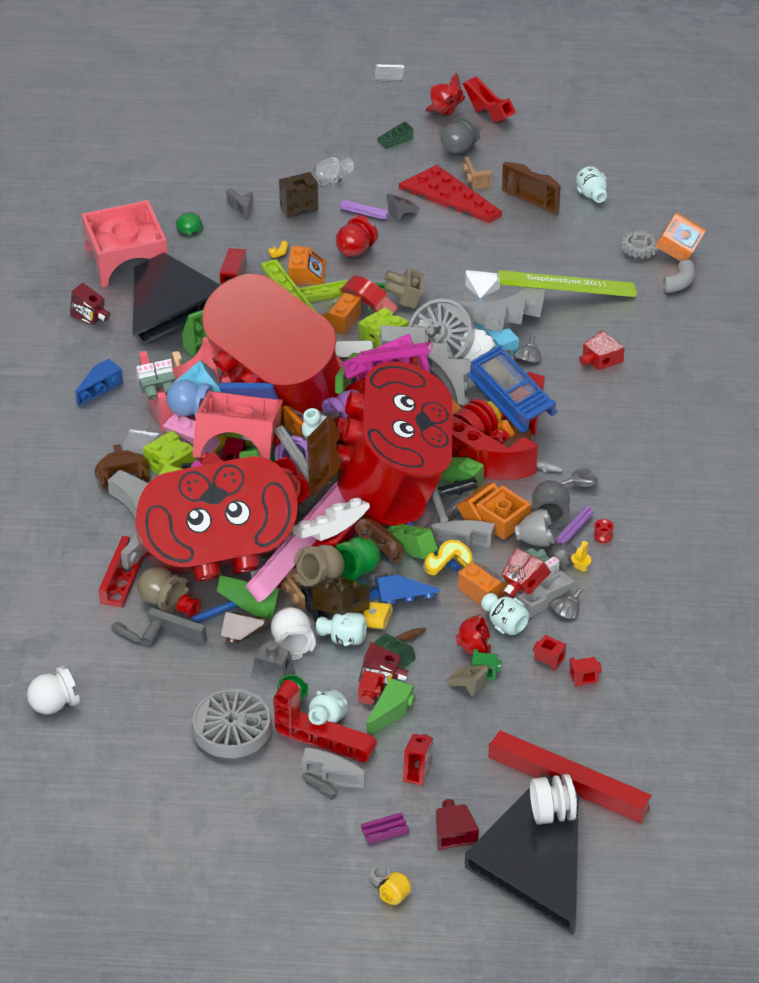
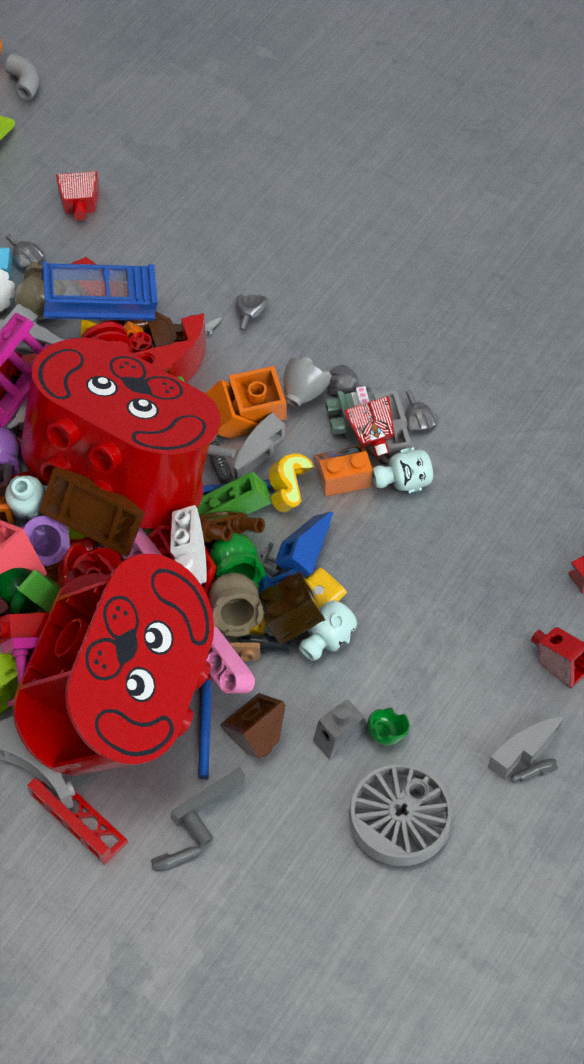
camera: 60 degrees left, 15 degrees up
white tile [26,665,80,715] -> none
dark tan tile [137,566,189,614] -> none
red wheel [176,594,201,618] -> none
bright green slope [217,575,279,619] -> none
white tile [271,607,316,660] -> none
red beam [273,680,377,762] -> none
light grey axle [275,425,309,483] -> none
light aqua piece [308,689,348,725] -> none
red brick [358,670,385,705] -> none
dark red torso [359,642,409,688] -> none
bright green slope [366,679,416,736] -> none
clear green slope [373,633,416,669] -> none
reddish brown helmet [396,628,426,642] -> none
dark tan slope [447,665,488,698] -> none
red cylinder [456,614,491,656] -> none
green brick [472,649,502,680] -> none
dark grey tile [531,480,570,529] -> none
red brick [533,635,566,671] -> none
medium lavender axle [555,506,594,544] -> none
red brick [569,657,602,687] -> none
yellow piece [571,540,591,571] -> none
red wheel [593,519,614,543] -> none

